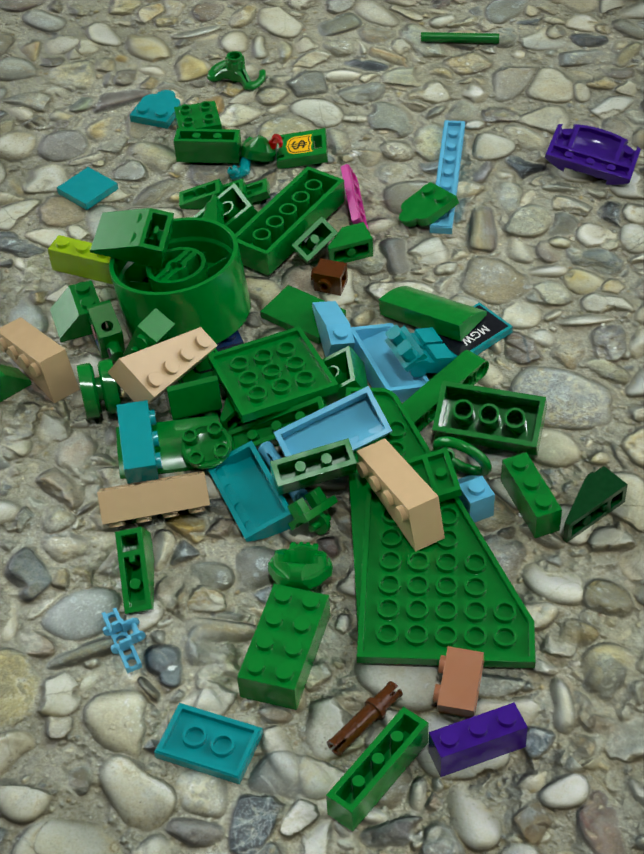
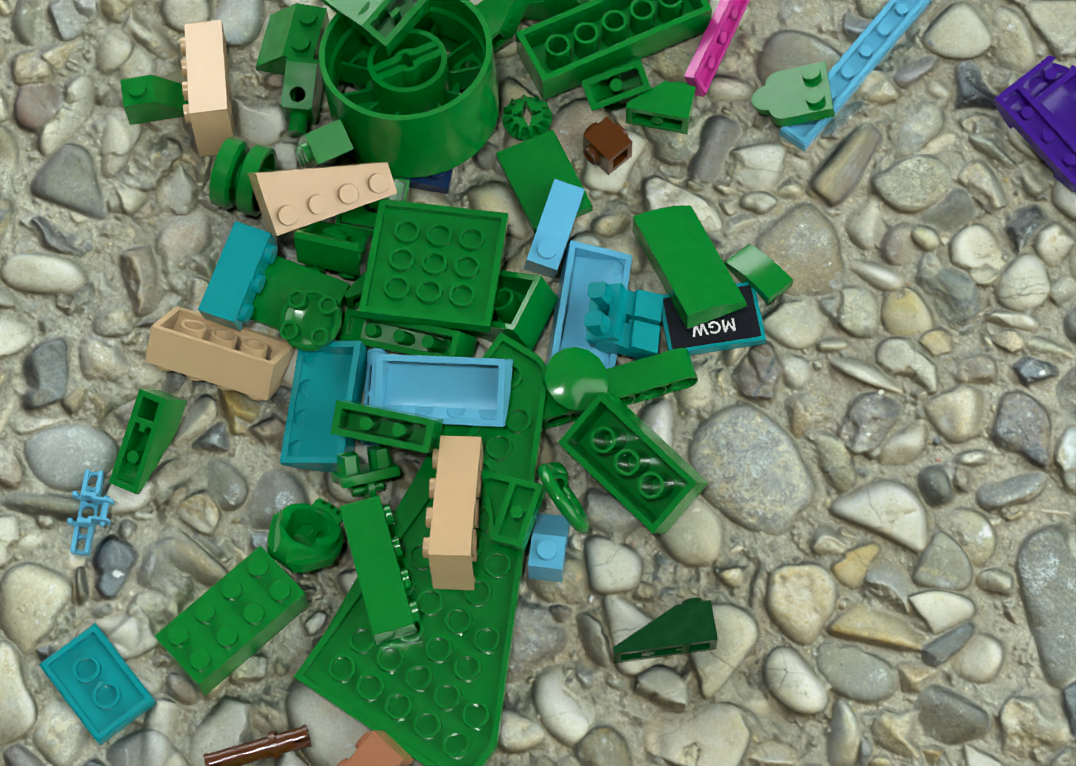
camera: 30 degrees right, 20 degrees up
green brick [501,452,562,538] -> none
none -> green brick [339,495,421,644]
none -> green gear [502,94,552,141]
none -> green dish [542,347,609,414]
none -> green slope [725,244,793,304]

